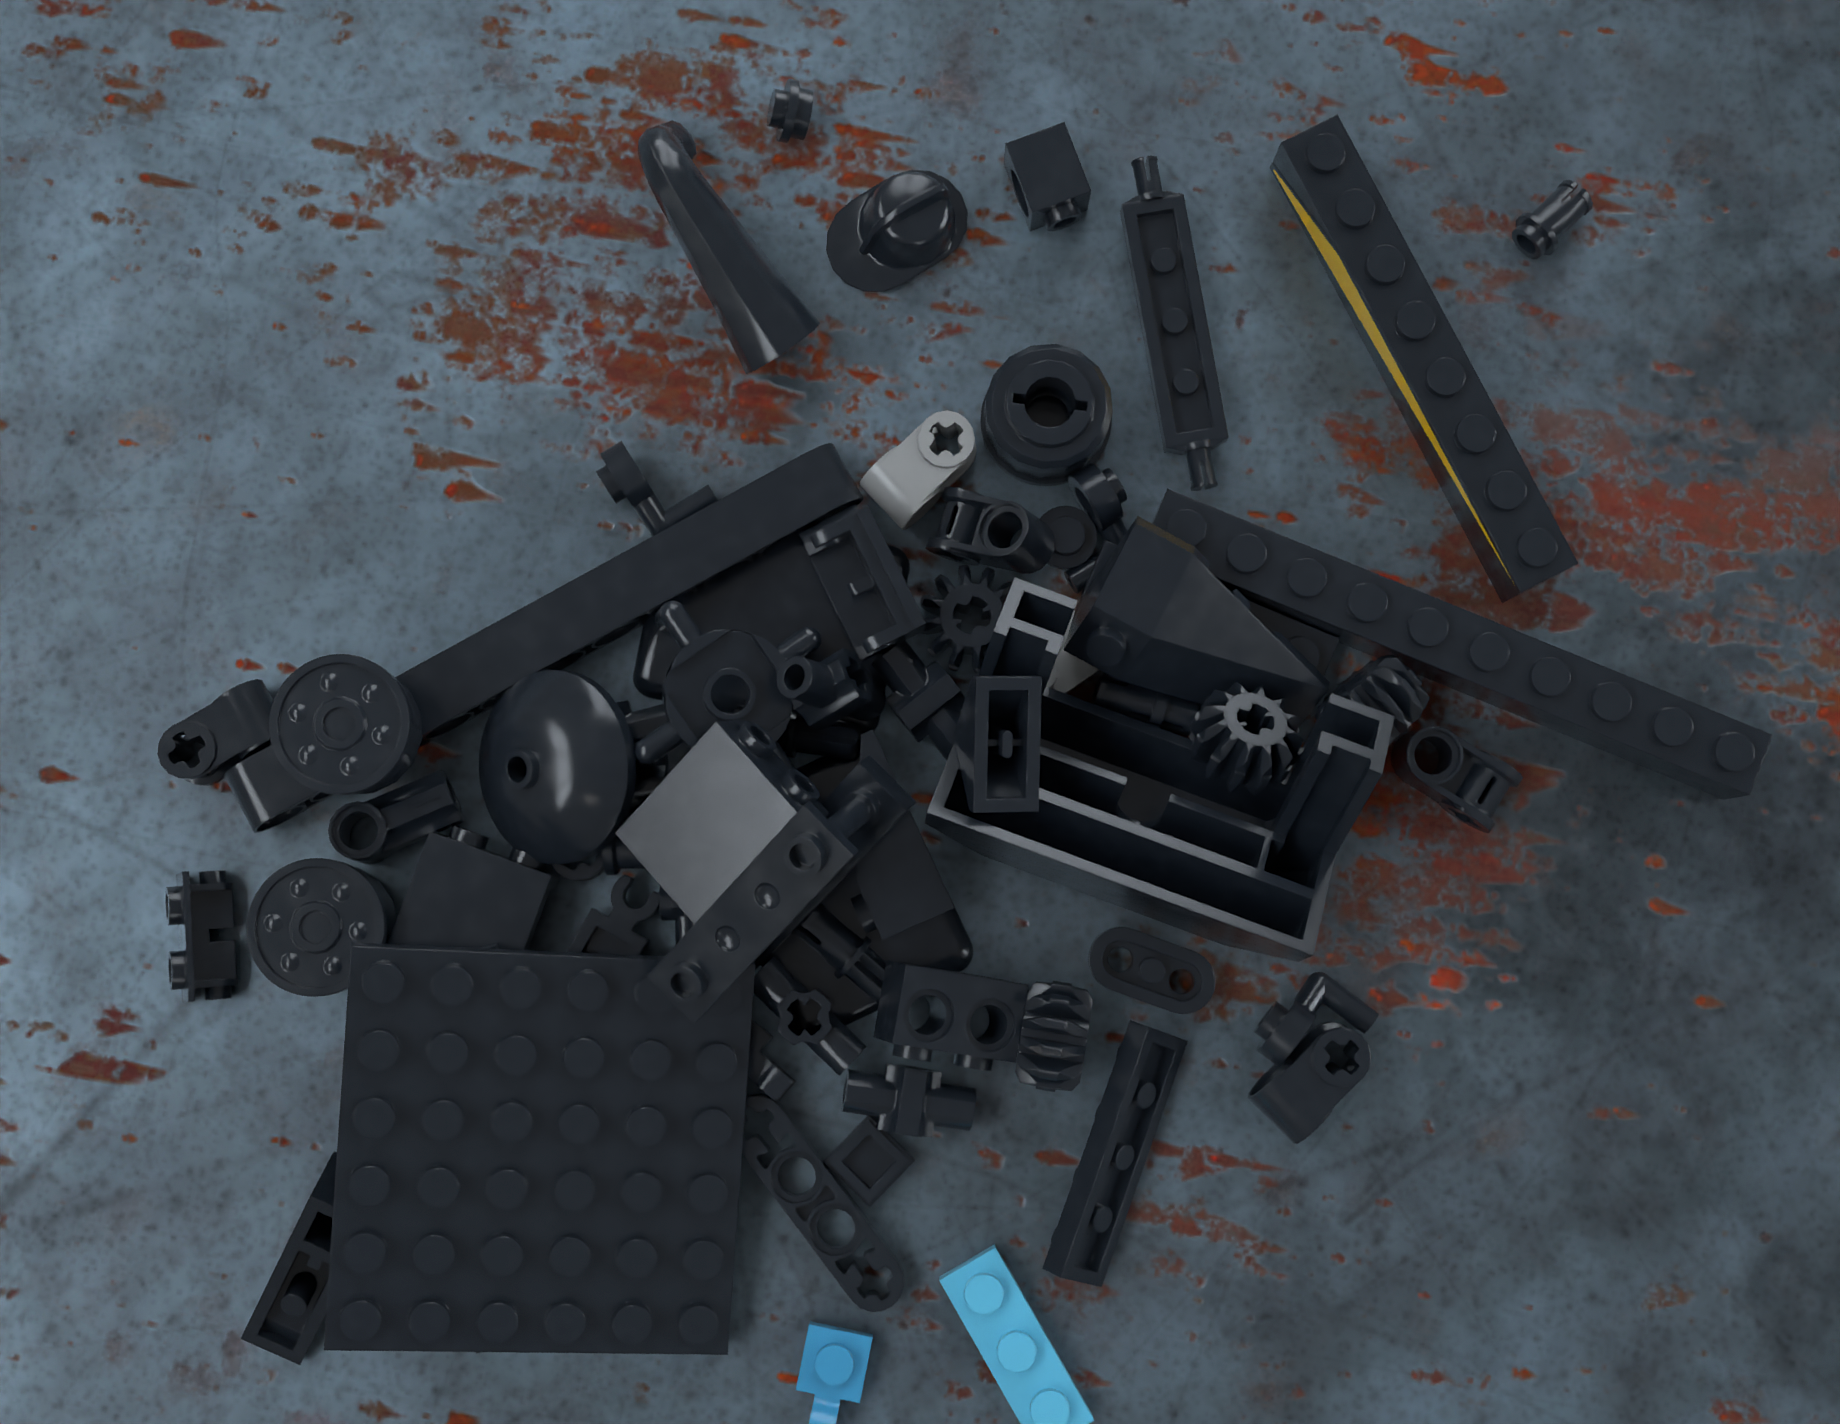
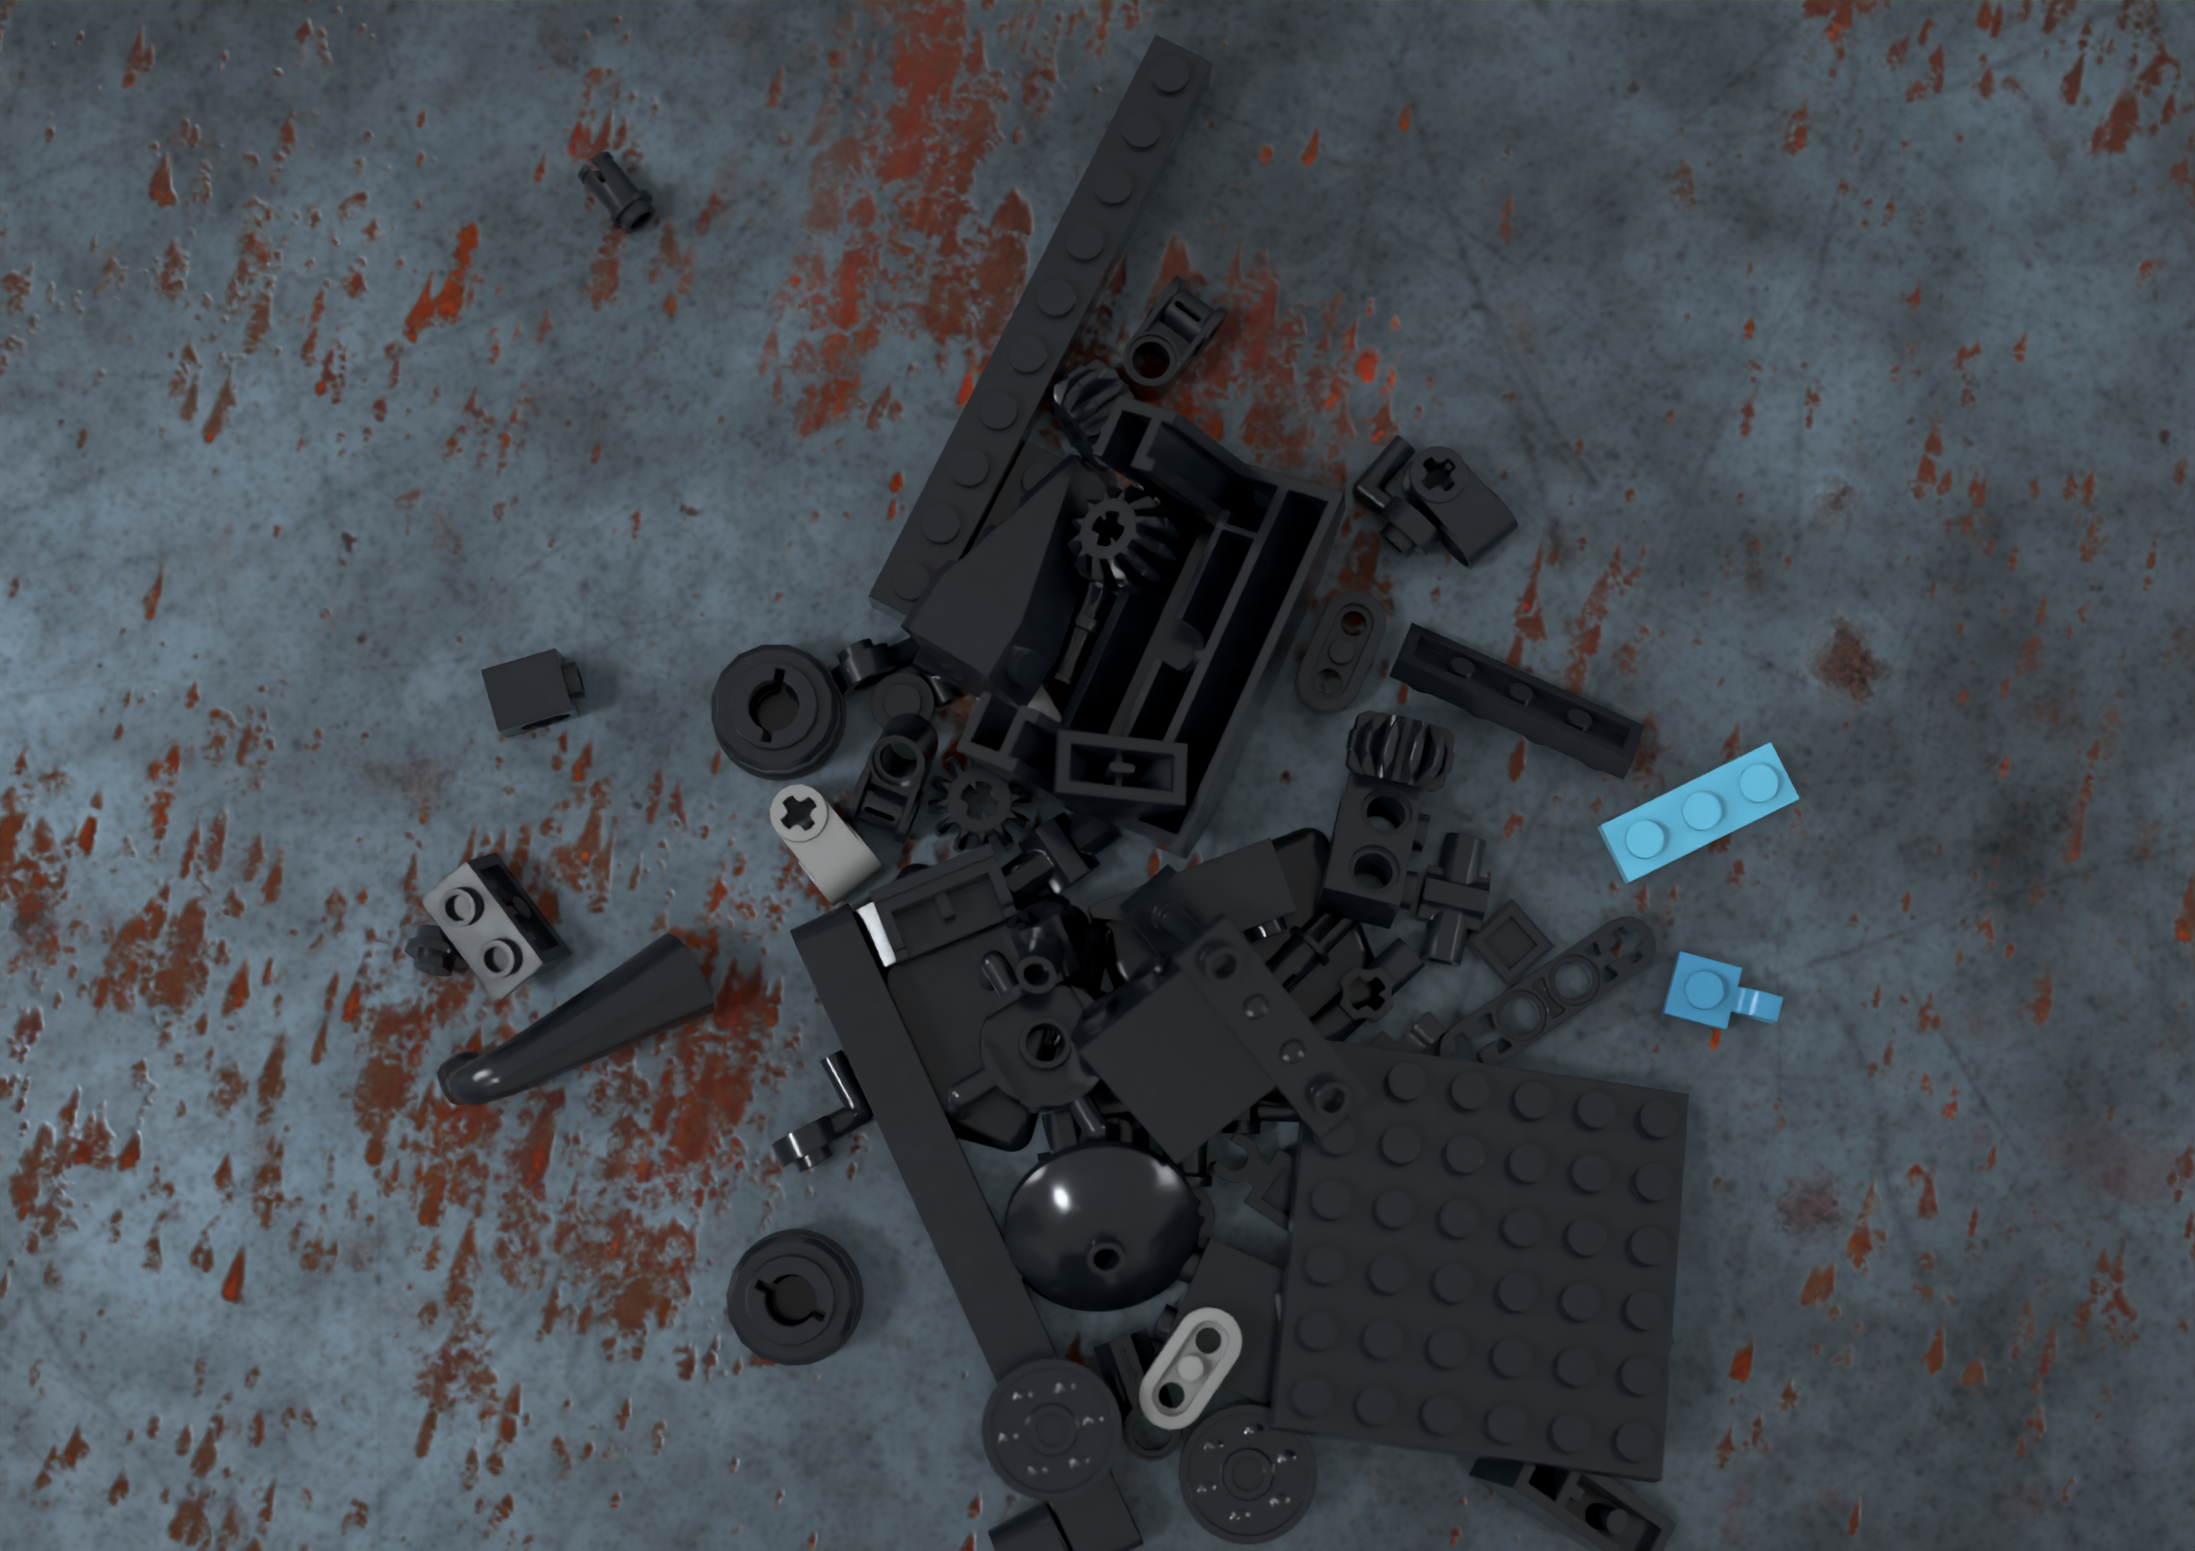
camera: 95 degrees left, 0 degrees up
black piece [826,170,968,292] -> none
black plate [1120,155,1229,491] -> none
black brick [1270,114,1578,603] -> none
none -> black bracket [422,852,572,1000]
none -> black wheel [726,1229,864,1366]
none -> light grey plate [1138,1307,1242,1429]

